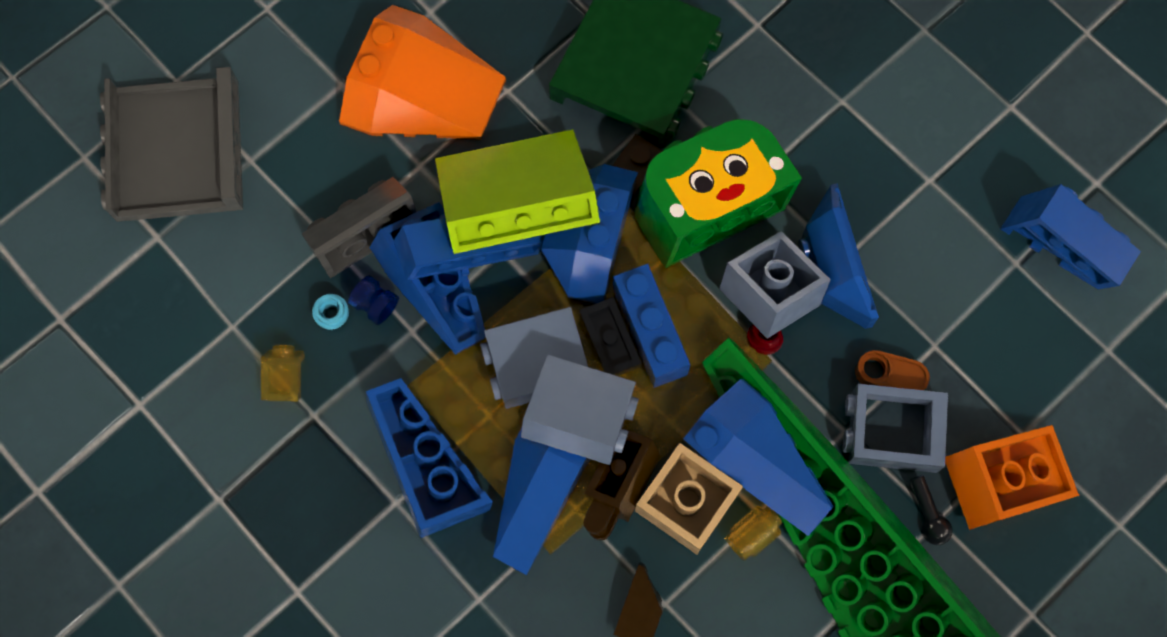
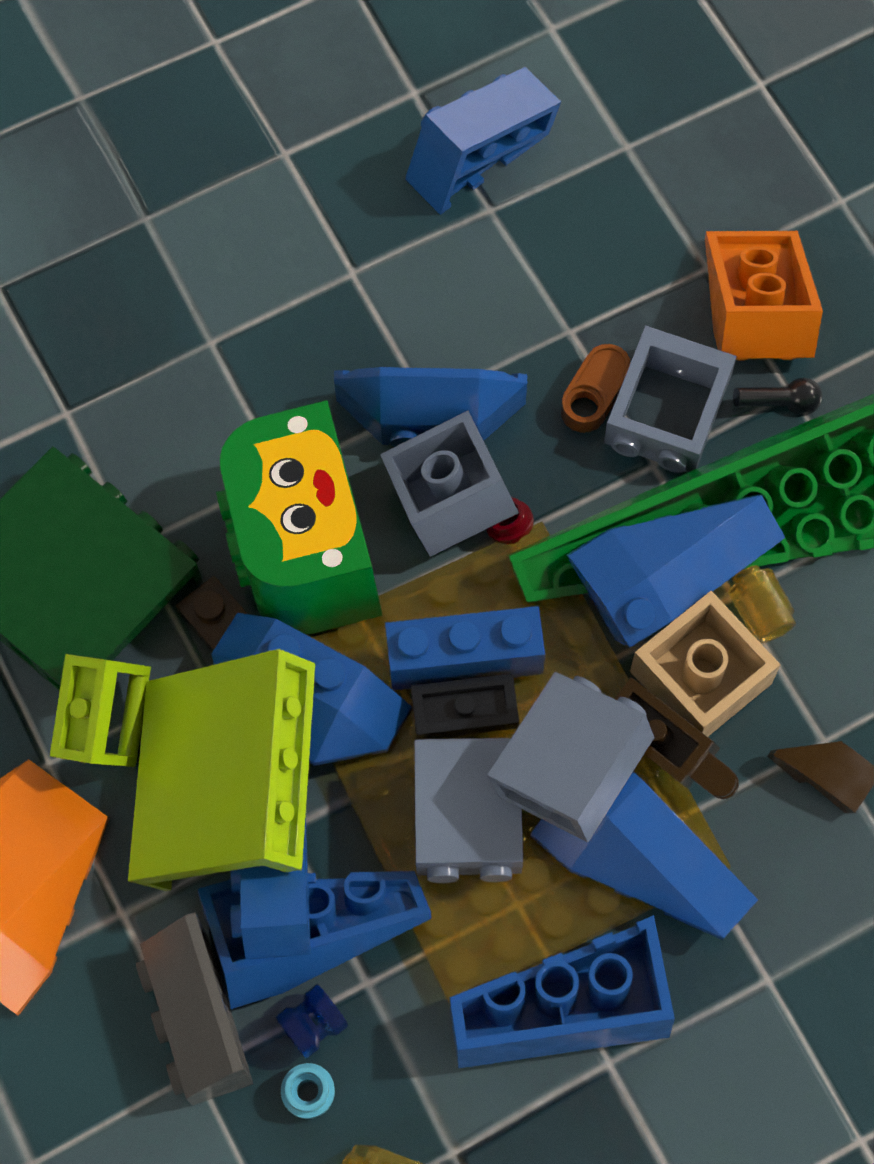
camera: 75 degrees left, 5 degrees down
none -> lime tile [50,654,151,767]

